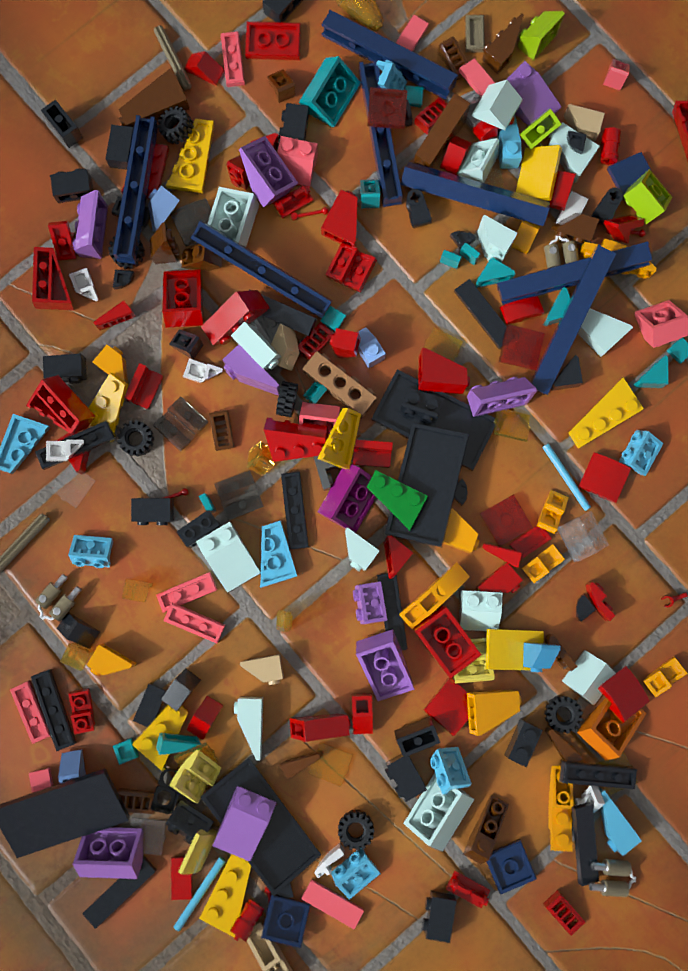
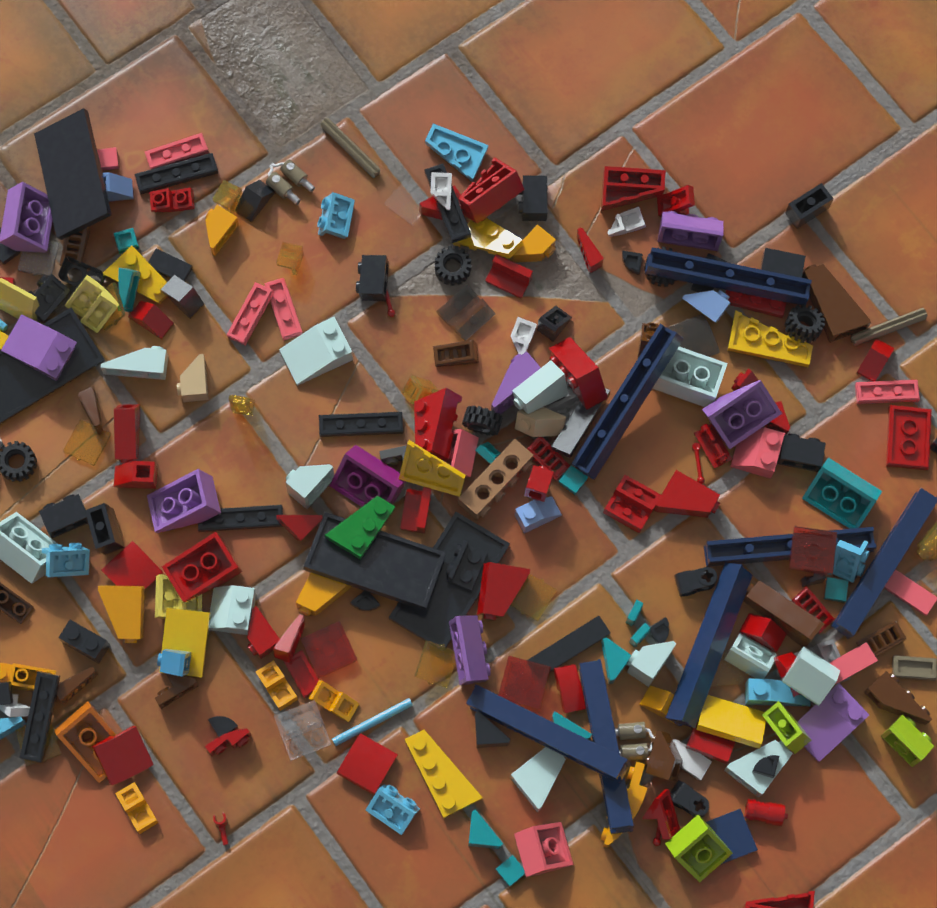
camera: 90 degrees right, 10 degrees down
black brick [50,168,94,204] -> none
reddish brown slope [150,223,179,265] -> none
red slope [162,269,203,328] -> none
black bracket [177,510,222,549] -> none
teal tile [199,493,216,514] -> none
clear smoke slope [214,469,264,520] -> none
medium azure wing [260,521,297,588] -> none
reddish brown slope [267,69,295,103] -> none
medium lavender bracket [353,582,387,624] -> none
teal slope [360,180,380,208] -> none
light orange slope [399,562,470,629] -> none
black tyre [544,696,583,734] -> none
light aqua slope [562,650,616,706] -> none
tan slope [564,104,605,142] -> none
coral slope [603,59,630,90] -> none

